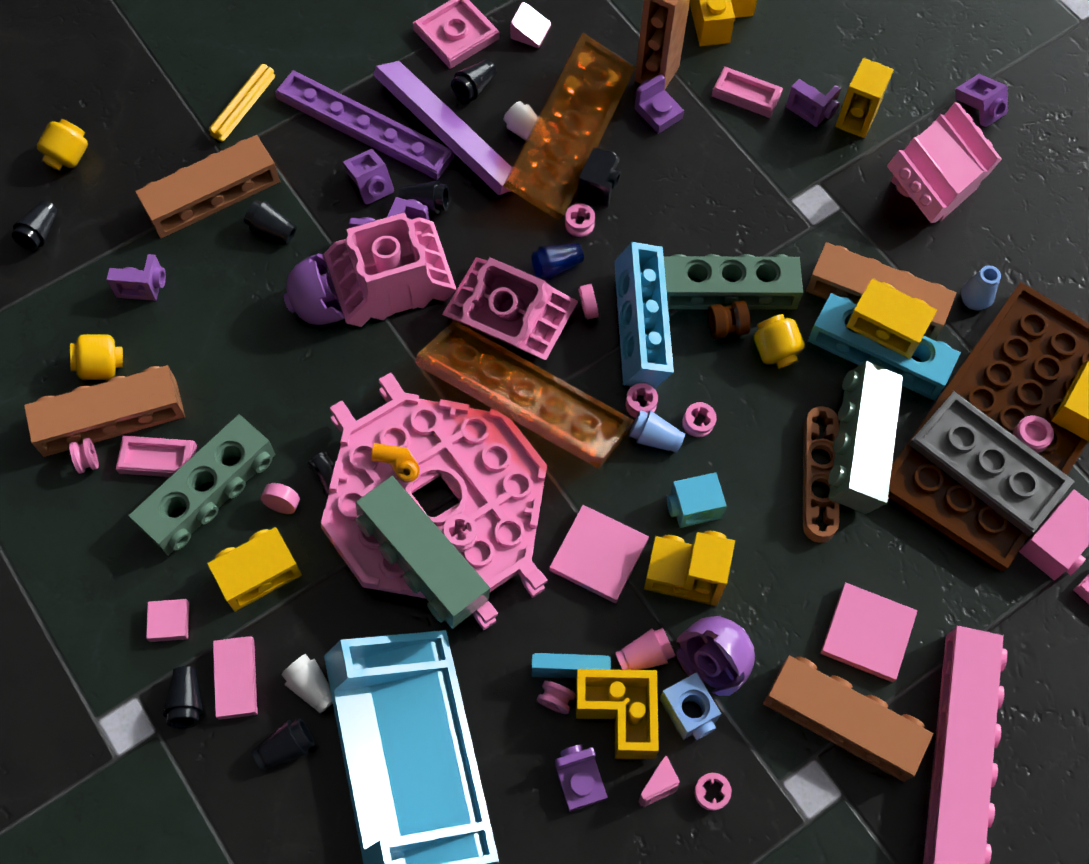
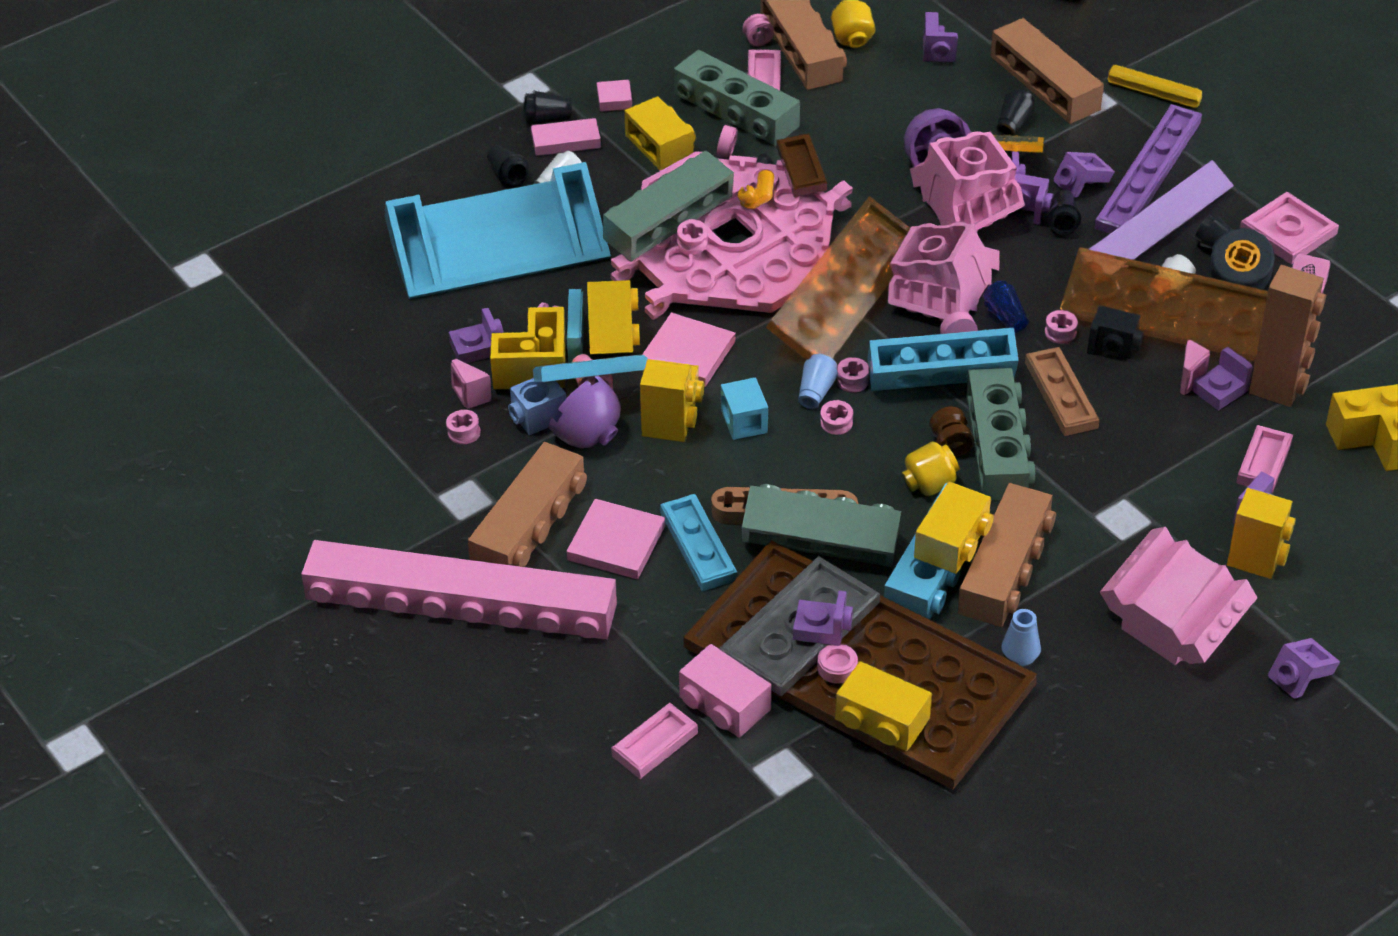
camera: 90 degrees right, 20 degrees down
none -> medium azure tile [533,355,648,382]
none -> yellow brick [587,280,640,355]
none -> medium azure tile [660,494,737,592]
none -> reddish brown tile [776,133,827,197]
none -> medium lavender bracket [793,590,853,646]
none -> light orange piece [993,135,1044,152]
none -> nougat tile [1025,347,1099,436]
none -> bright pink slope [1180,340,1210,395]
none -> black wheel [1209,228,1275,297]

